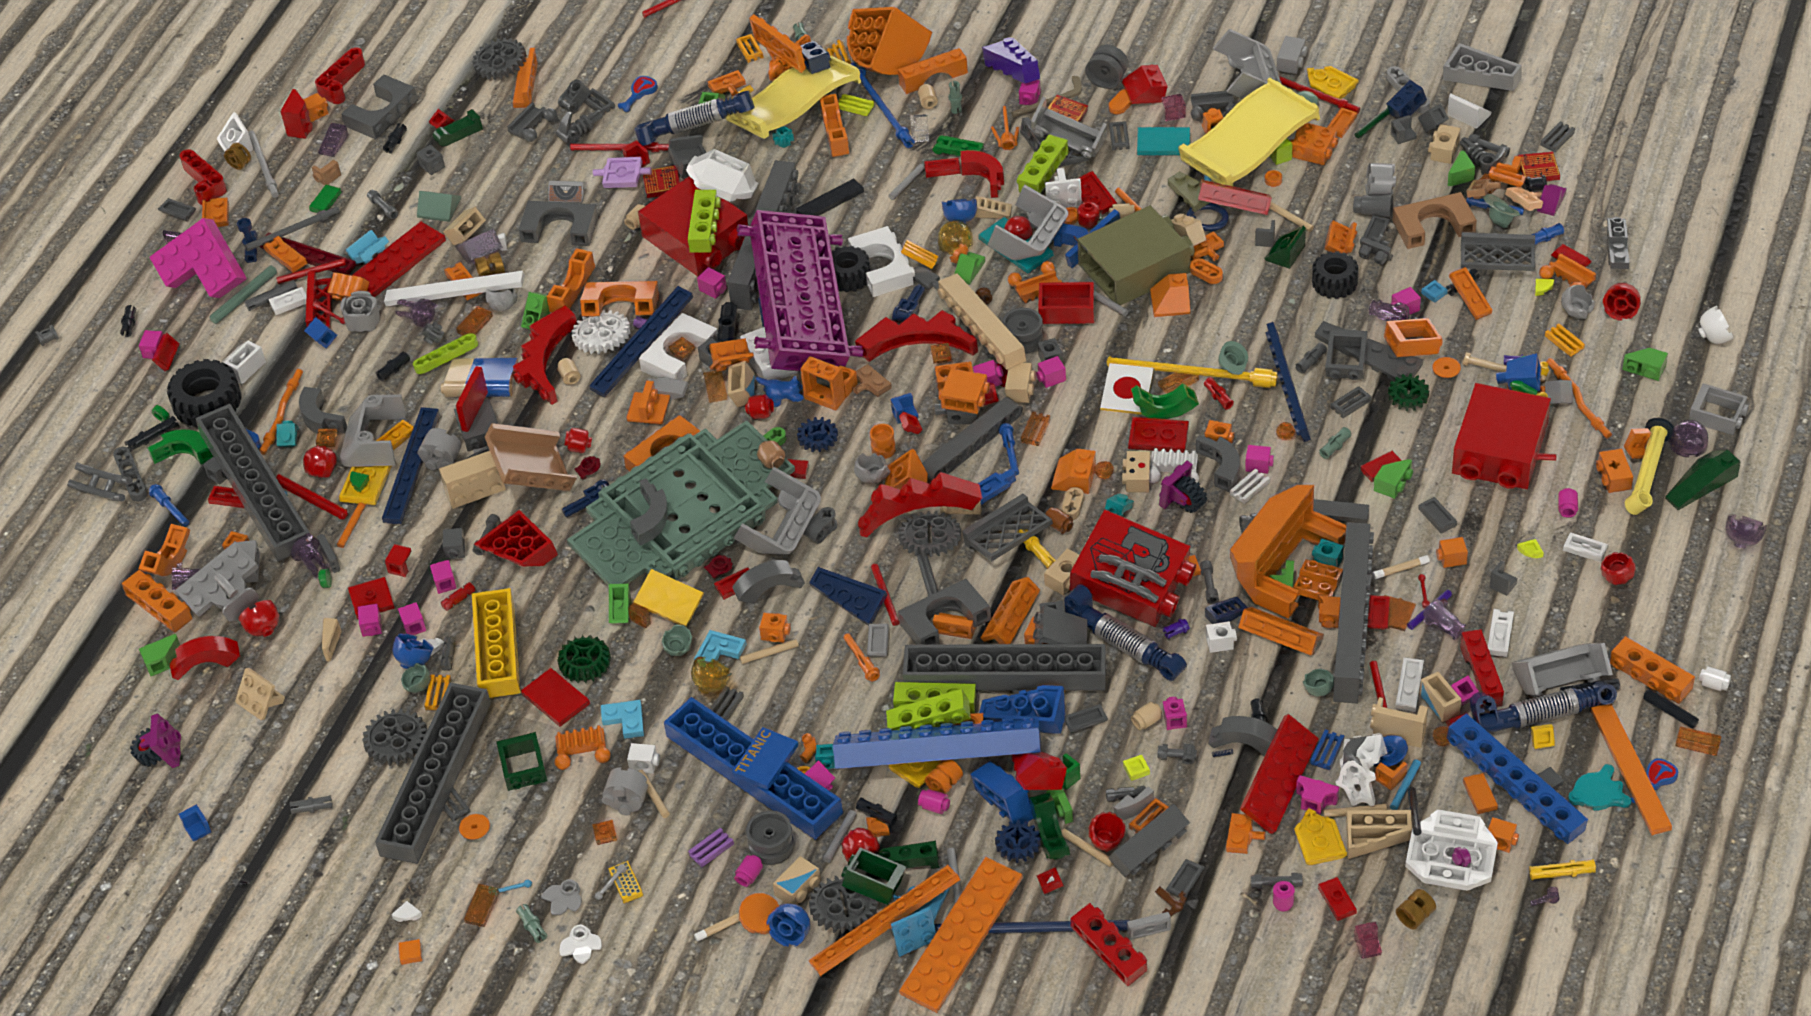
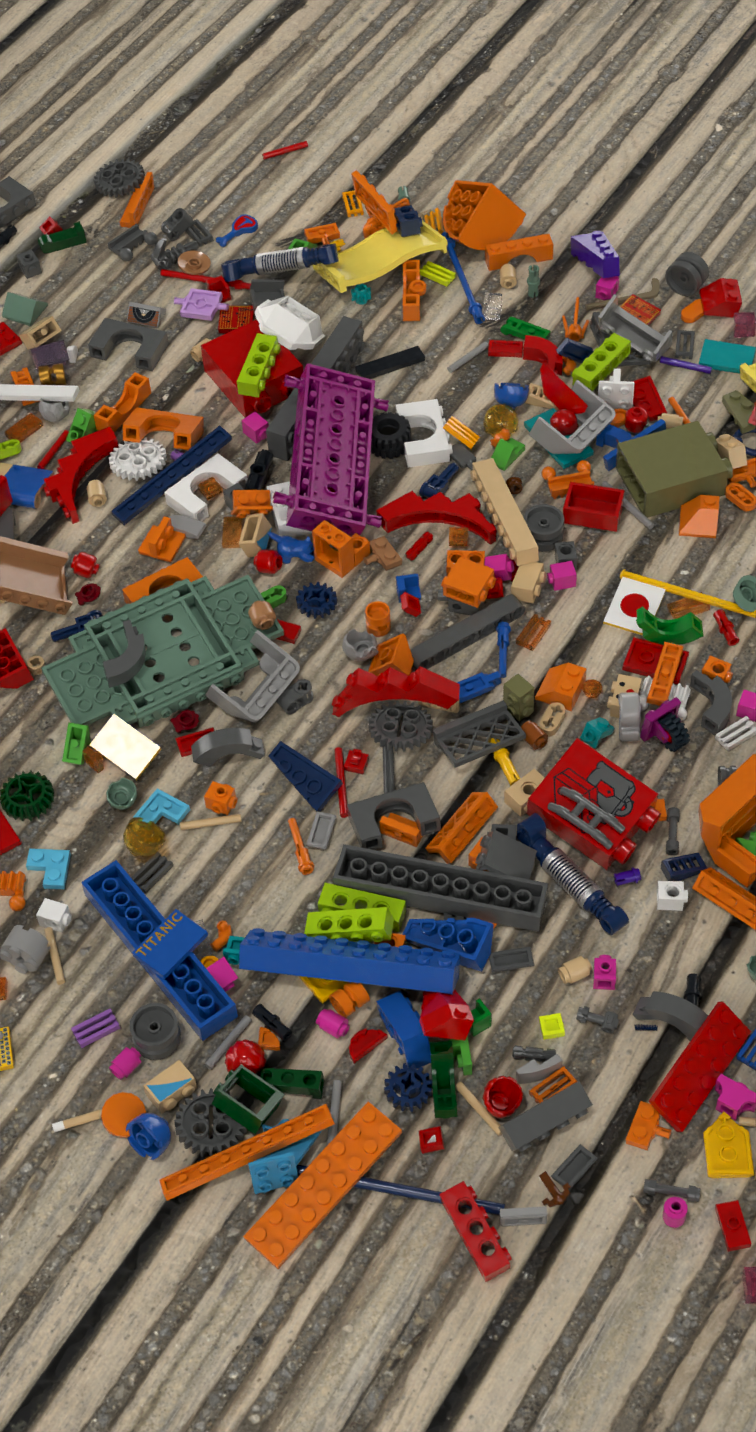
camera: 10 degrees right, 5 degrees up
none -> tan bush [27,656,45,675]
none -> red bar [37,430,69,469]
none -> medium nougat dish [178,251,211,275]
none -> red tile [344,749,369,774]
none -> red tile [349,1028,388,1063]
none -> red axle [405,531,433,561]
none -> orange tile [410,280,426,296]
none -> olive brick [503,674,534,721]
none -> red sticker [540,363,588,414]
none -> dark blue tile [556,338,594,363]
none -> orange arm [562,356,577,376]
none -> light grey animal [618,692,641,741]
none -> orange plate [646,642,684,706]
none -> dark purple bar [660,356,712,374]

